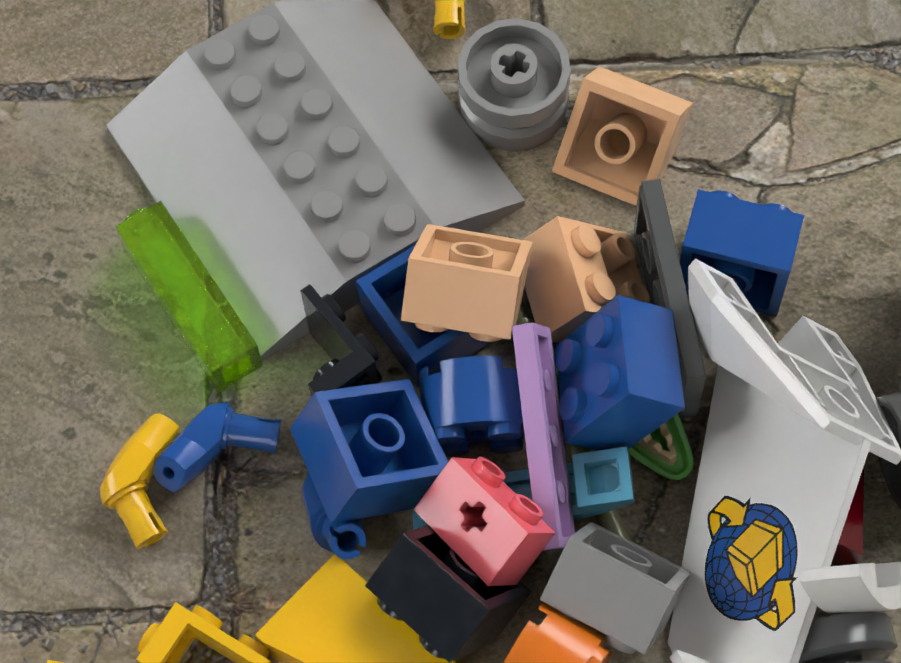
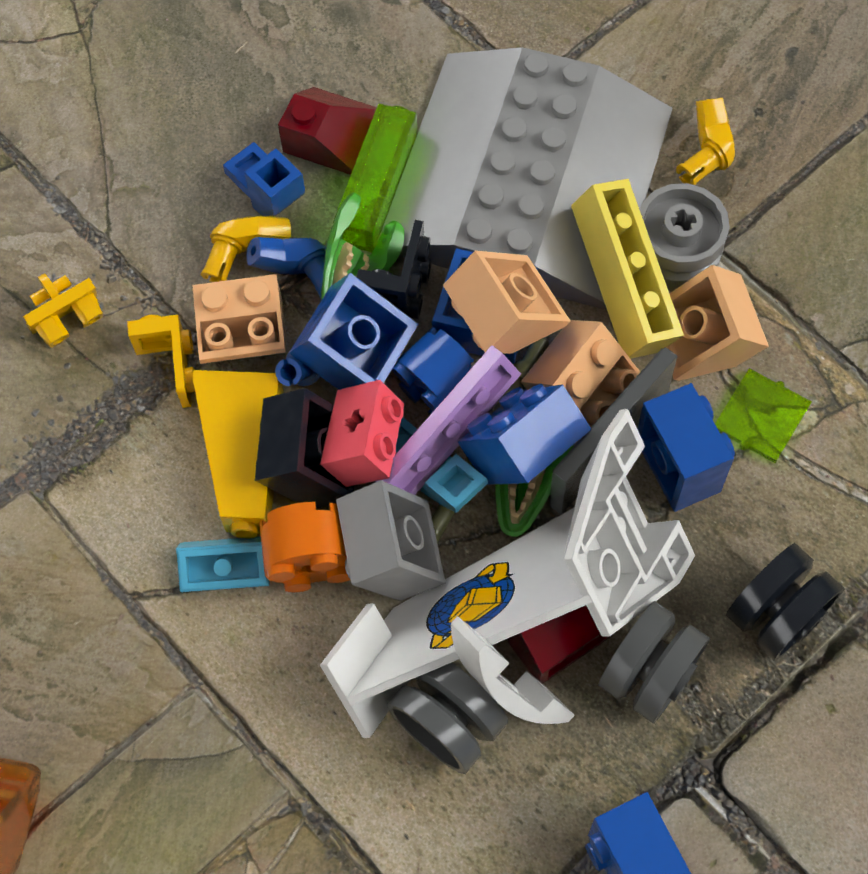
camera: 50 degrees right, 0 degrees up
none -> light nougat slope [192,274,286,364]
none -> blue brick [223,142,305,217]
none -> dark red slope [278,87,386,176]
none -> bright green animal [321,192,405,301]
none -> light yellow brick [571,179,684,359]
none -> clear neon green piece [715,368,812,464]

